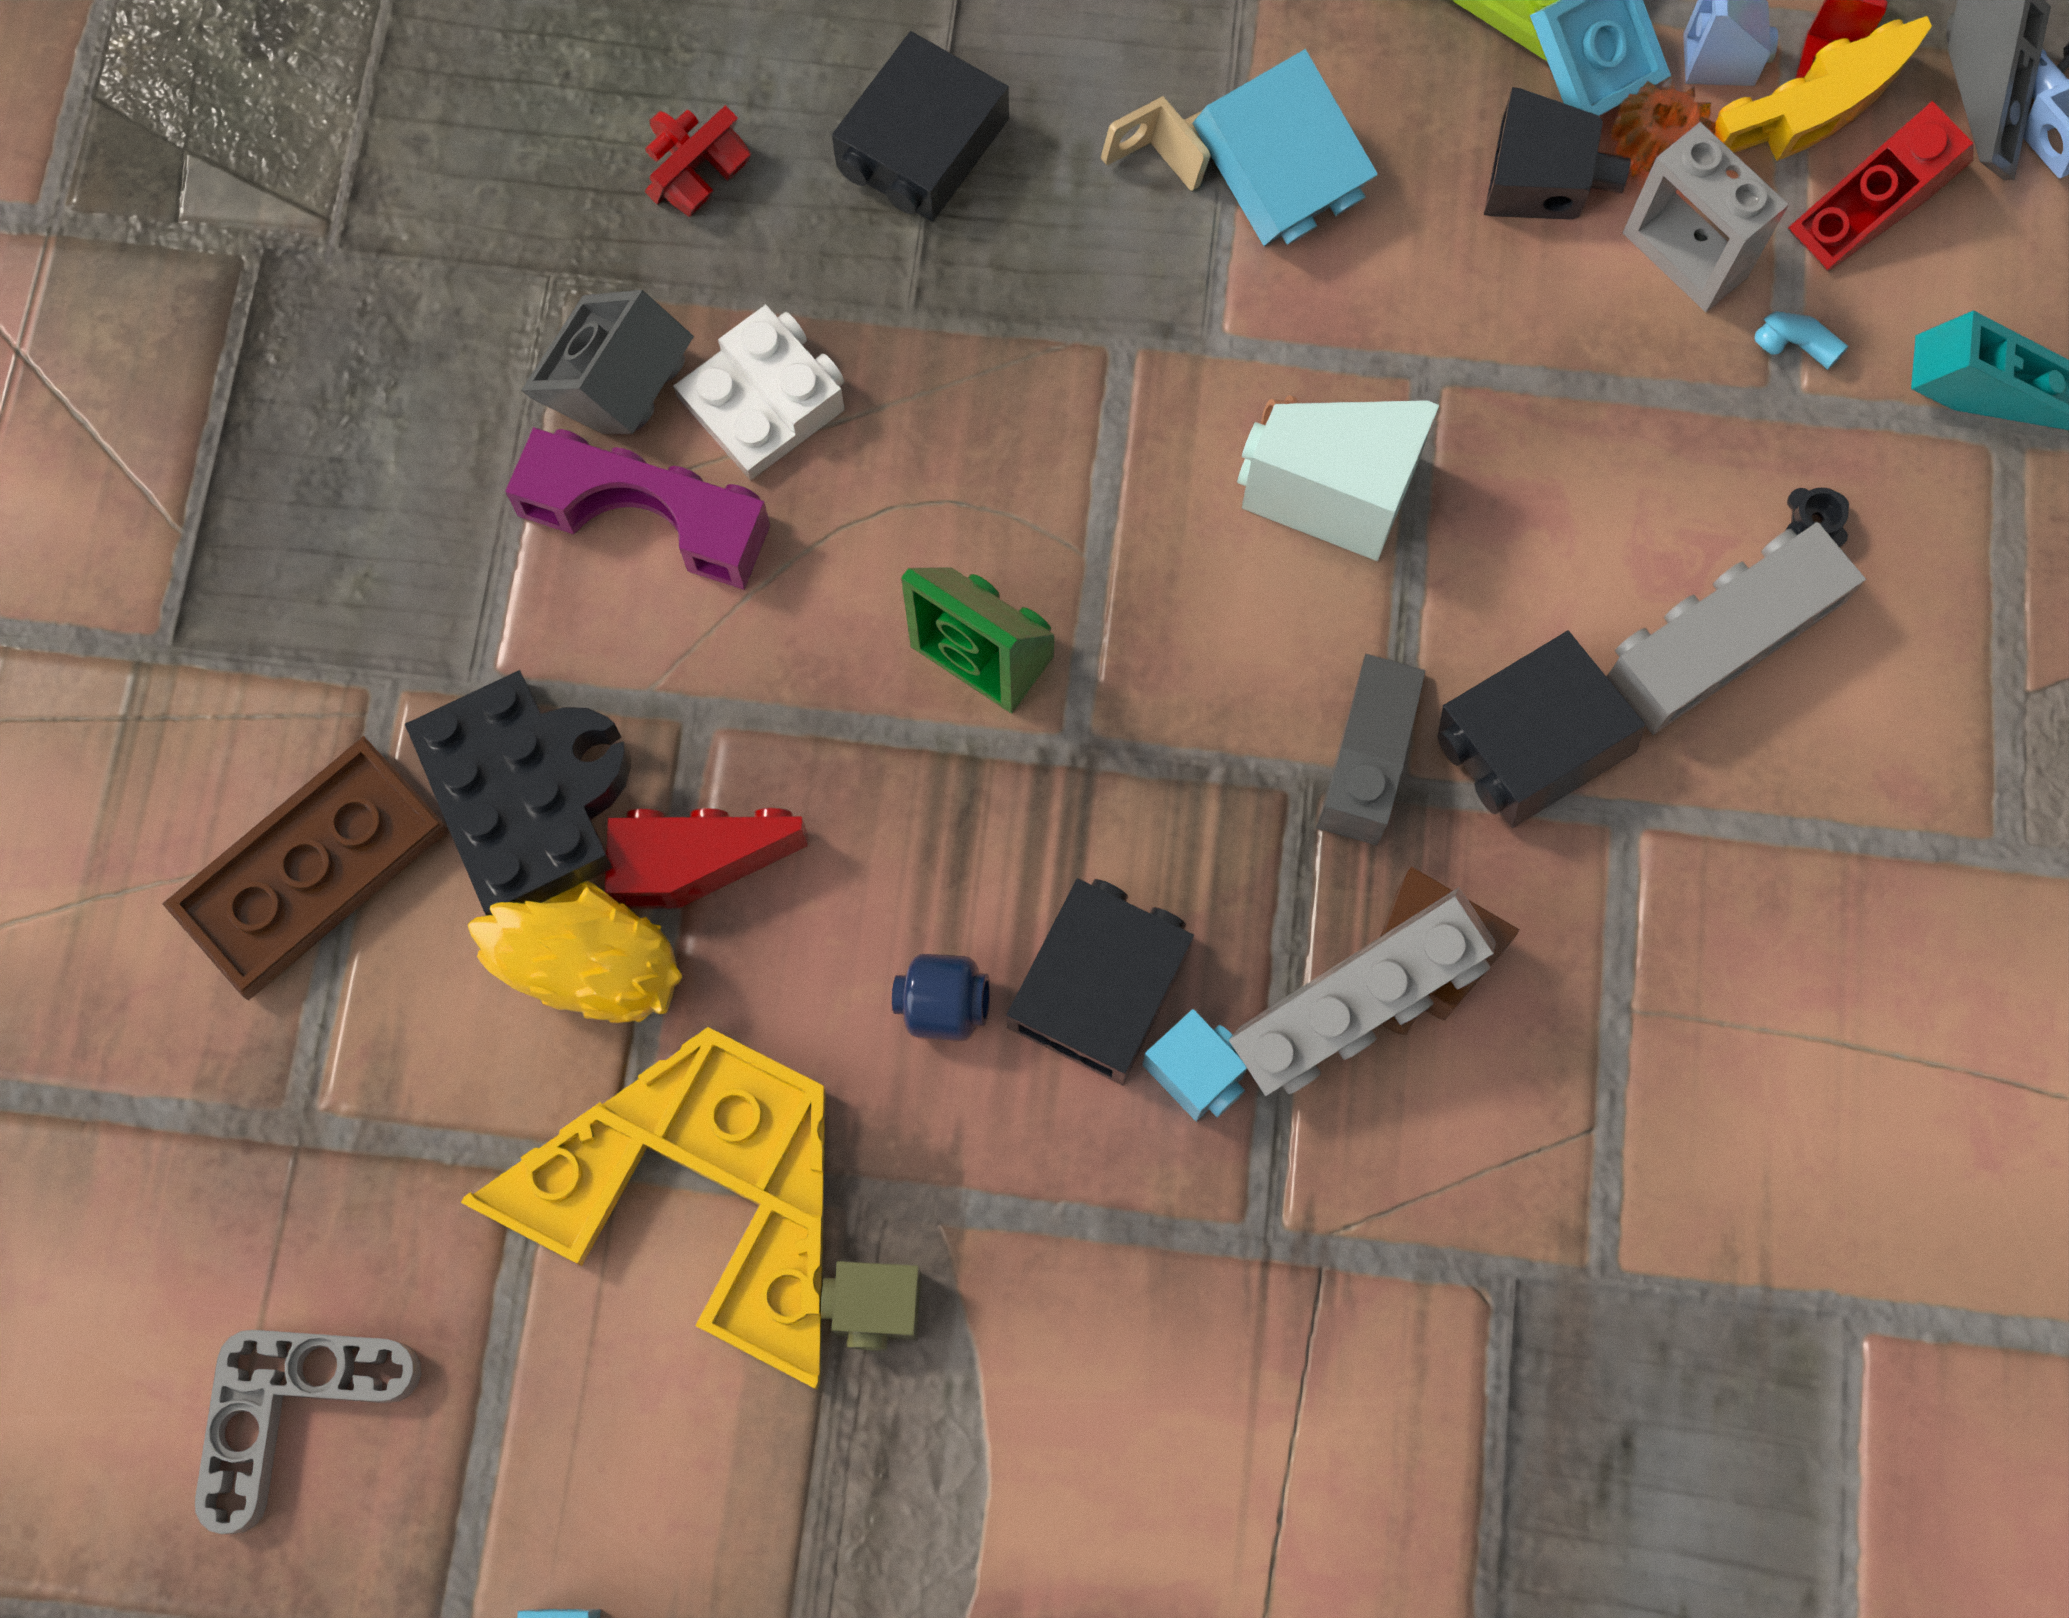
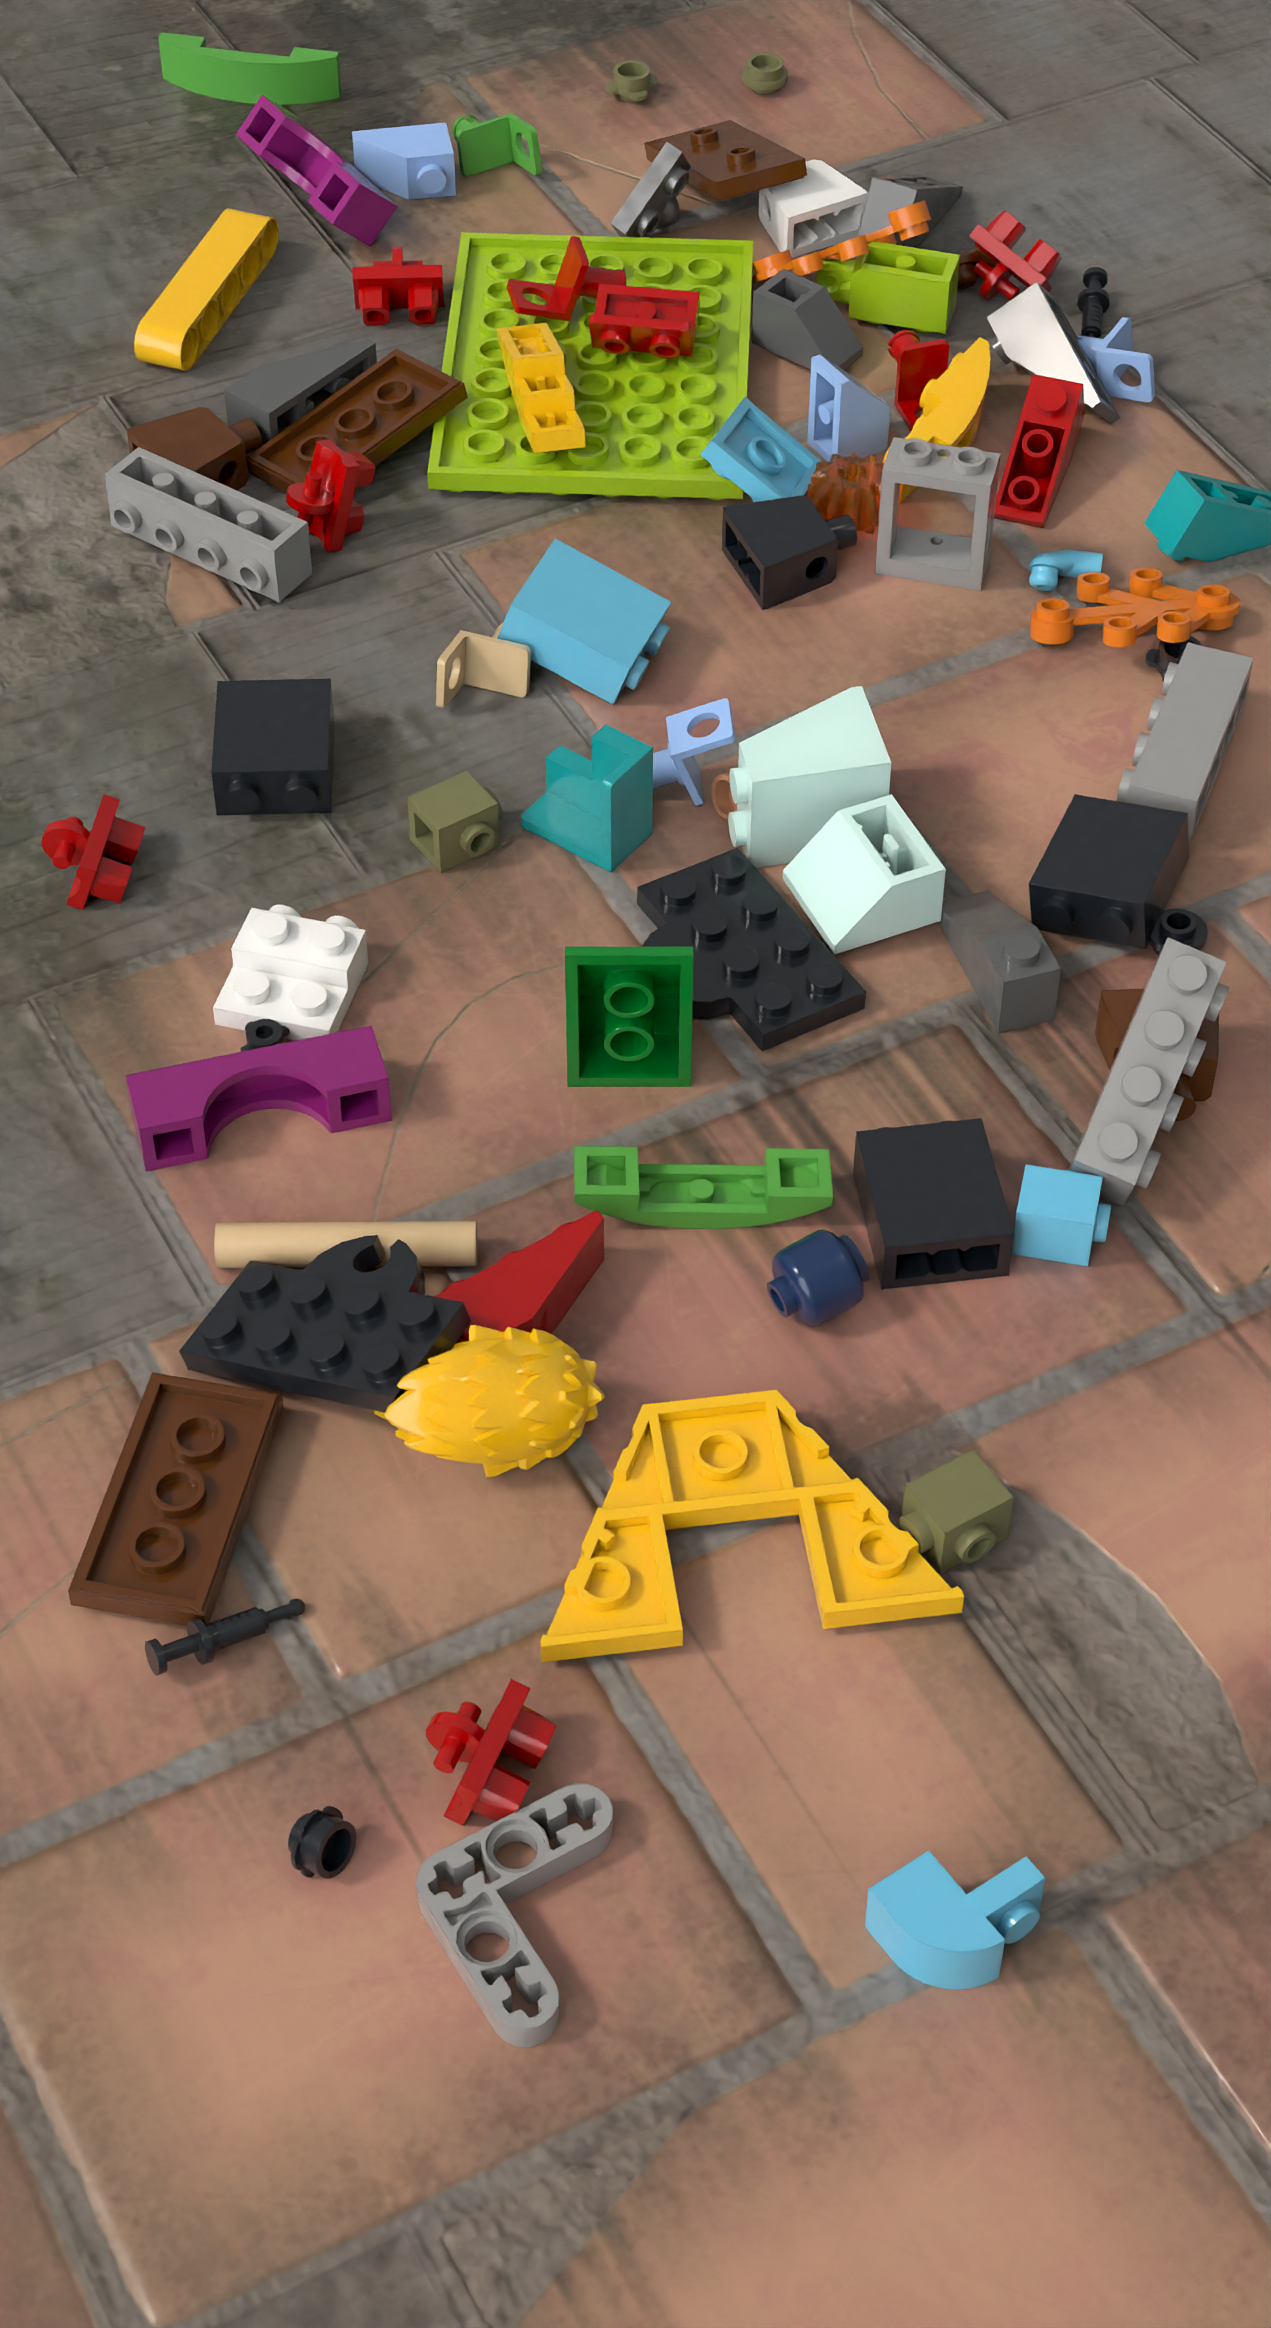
camera: 35 degrees left, 25 degrees down
dark grey slope [521,290,694,434] -> none
none -> black piece [145,1598,305,1676]
none -> tan piece [214,1221,477,1268]
none -> black piece [240,1019,289,1052]
none -> black plate [288,1806,357,1879]
none -> olive brick [407,771,502,873]
none -> red hips [426,1679,557,1826]
none -> teal panel [521,724,653,873]
none -> bright green slope [573,1146,833,1229]
none -> black plate [637,848,866,1051]
none -> light blue bracket [653,698,736,806]
none -> light aqua slope [782,794,946,955]
none -> orange plant [1030,567,1241,648]
none -> black plate [1149,908,1208,956]

